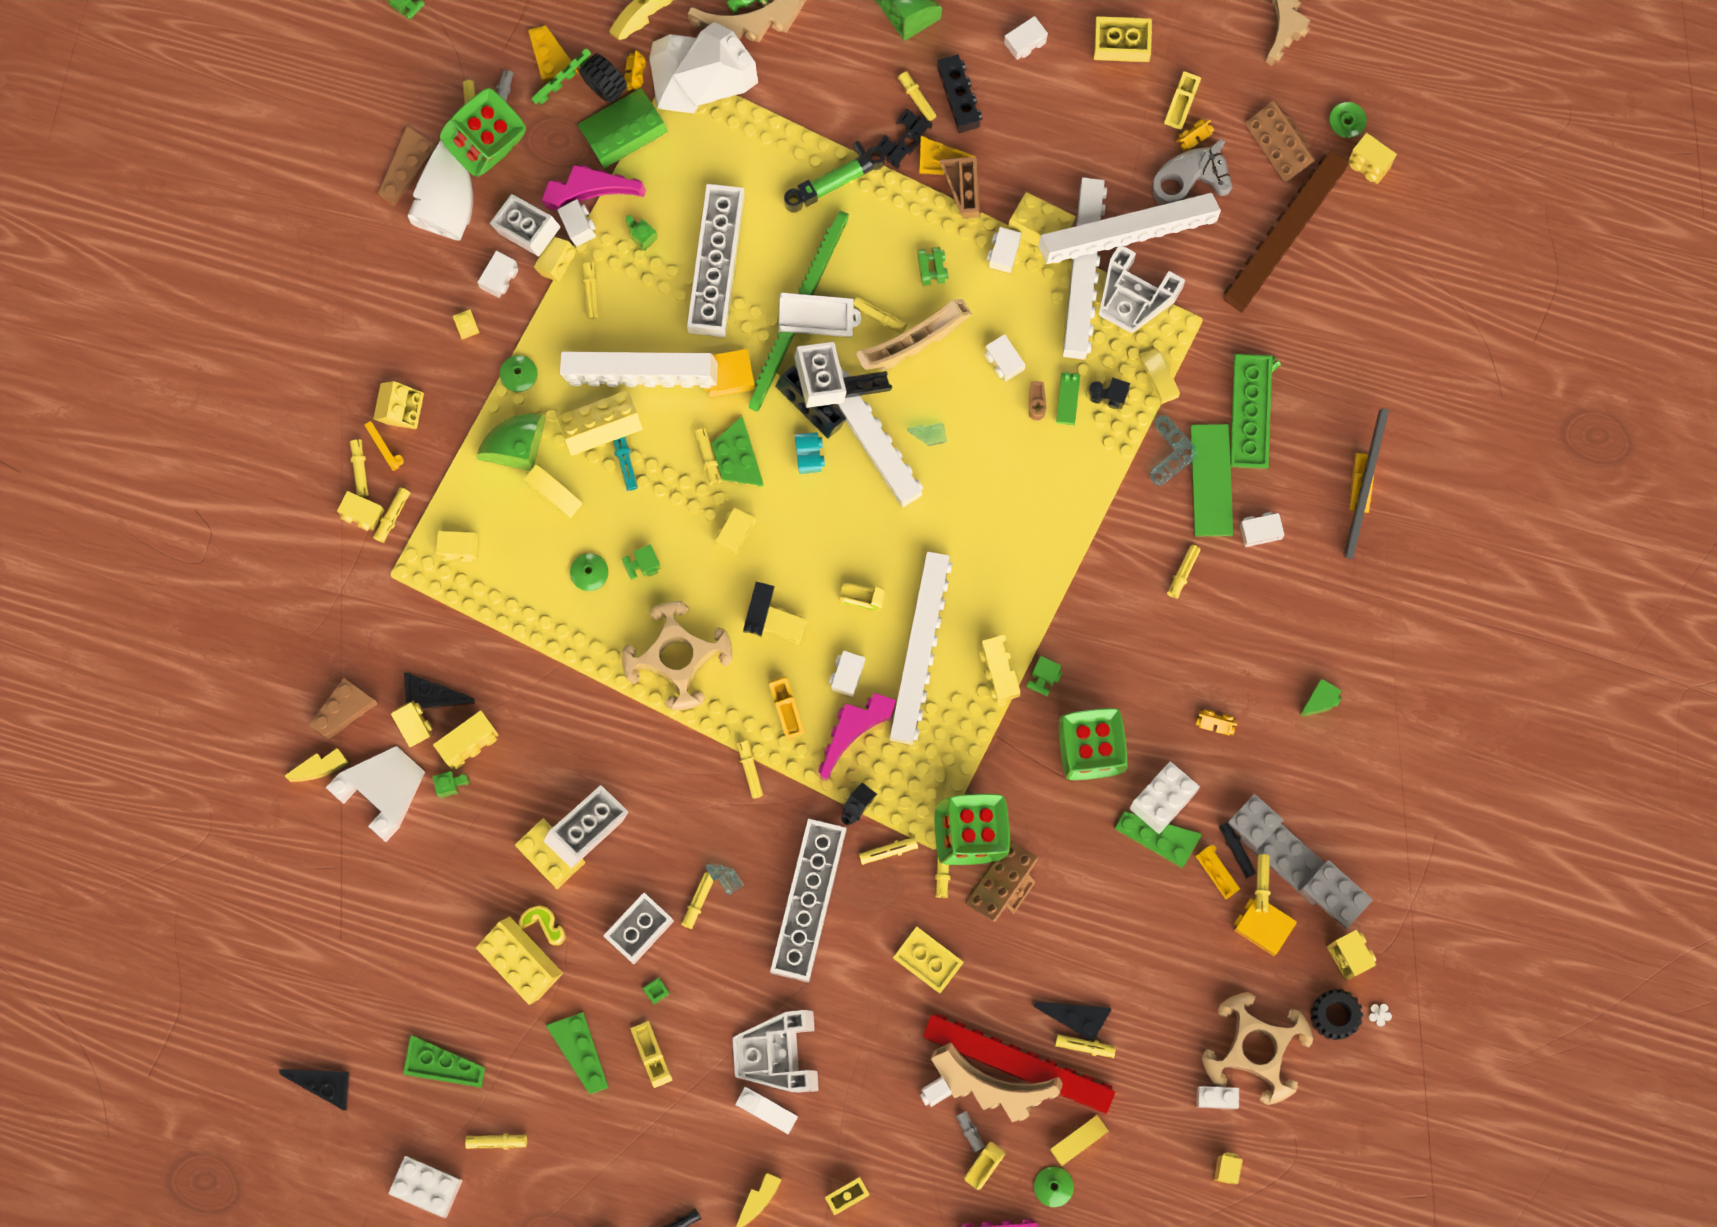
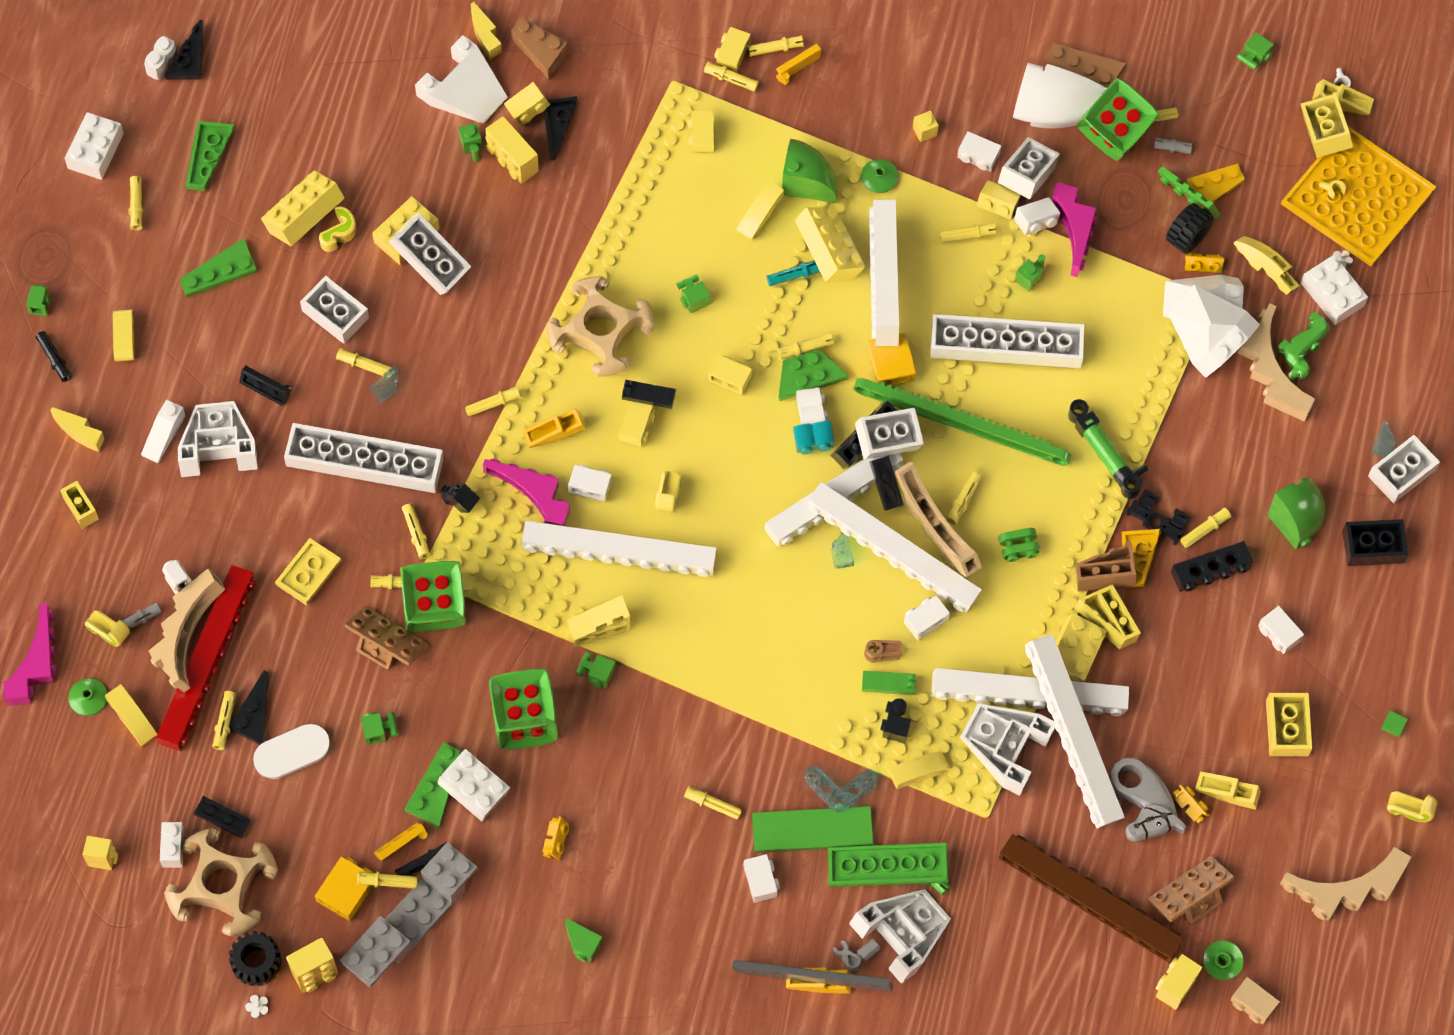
camera: 85 degrees right, 10 degrees down
light yellow slope [373,381,424,429] -> none
bright green dish [570,553,608,591] -> none
bright green slope [577,88,668,169] -> none
light yellow slope [630,1021,672,1088] -> none
bright green tile [643,977,670,1005] -> none
white piece [778,293,861,337] -> none
white brick [987,227,1022,273] -> none
none -> light yellow beam [113,309,135,362]
none -> white brick [144,36,177,80]
none -> black hinge [193,796,251,838]
none -> black hinge [239,366,291,406]
none -> white tile [253,724,330,779]
none -> bright green brick [361,712,399,745]
none -> white brick [796,388,828,425]
none -> white brick [807,482,982,613]
none -> light grey bar [833,939,881,972]
none -> white wedge [849,889,951,984]
none -> light yellow wedge [1075,584,1141,650]
none -> tan brick [1230,977,1280,1025]

